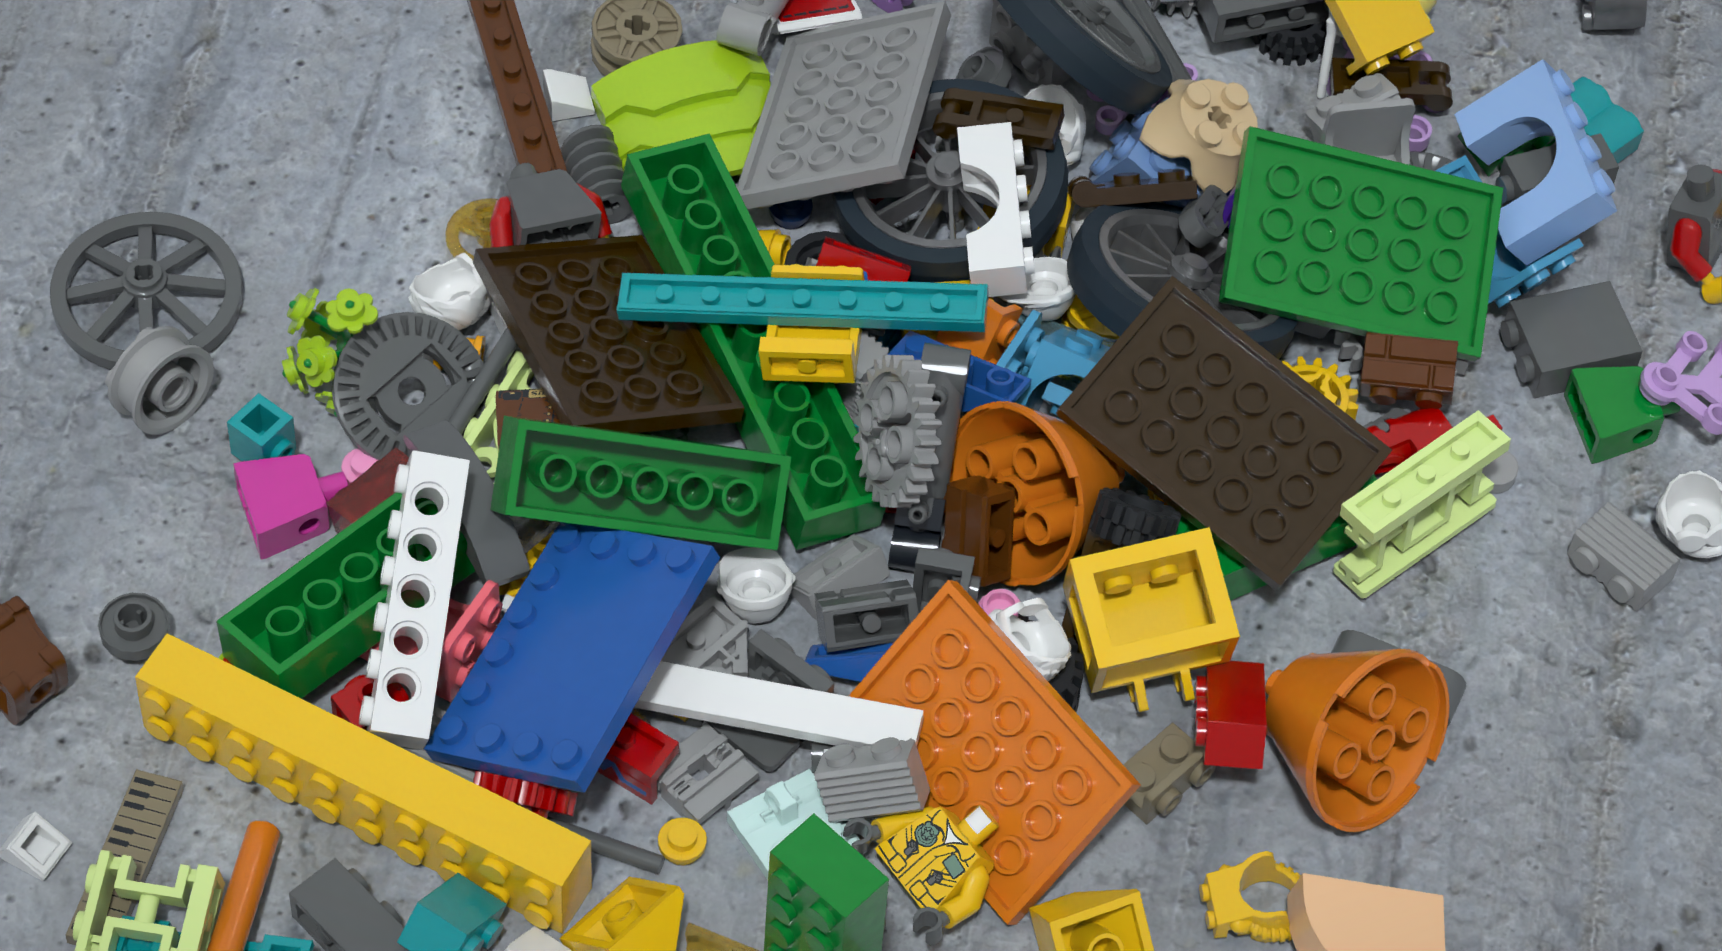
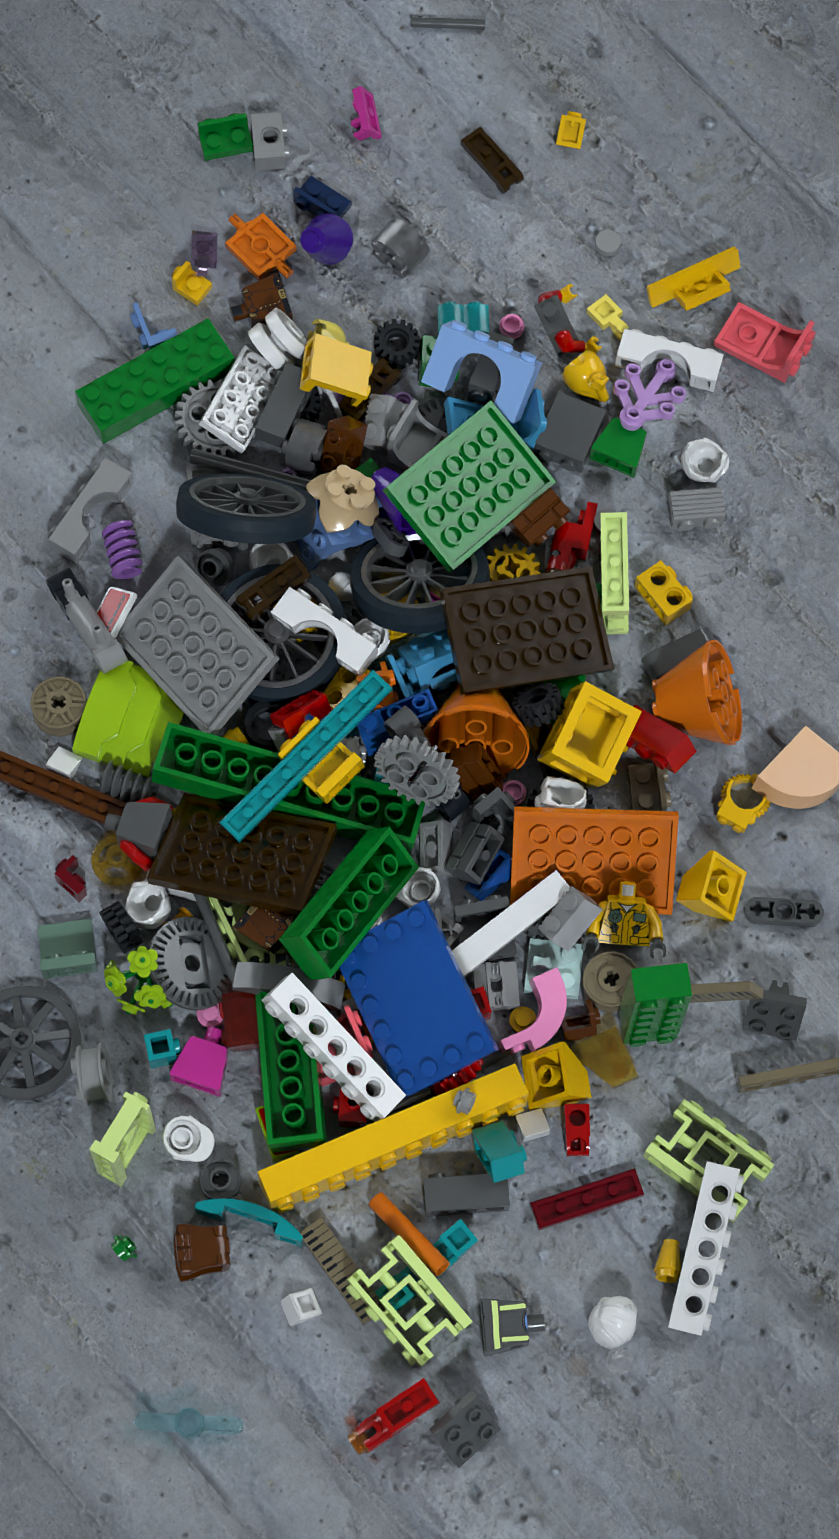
camera: 50 degrees left, 15 degrees up
dark brown plate [1068,169,1198,207] -> none
none -> sand green bracket [37,919,98,979]
none -> dark red bracket [54,855,87,903]
none -> yellowish green fence [89,1092,156,1187]
none -> black tyre [99,901,143,954]
none -> white hat [162,1115,215,1162]
none -> teal slope [194,1198,303,1247]
none -> flat silver brick [281,418,327,477]
none -> reddish brown brick [319,415,368,473]
none -> black tyre [374,319,420,369]
none -> light grey plate [453,1088,476,1115]
none -> bright pink arch [498,968,567,1055]
none -> bright pink plate [499,314,524,339]
none -> reddish brown bracket [560,999,601,1041]
none -> yellow piece [562,350,609,402]
none -> yellow brick [634,560,693,626]

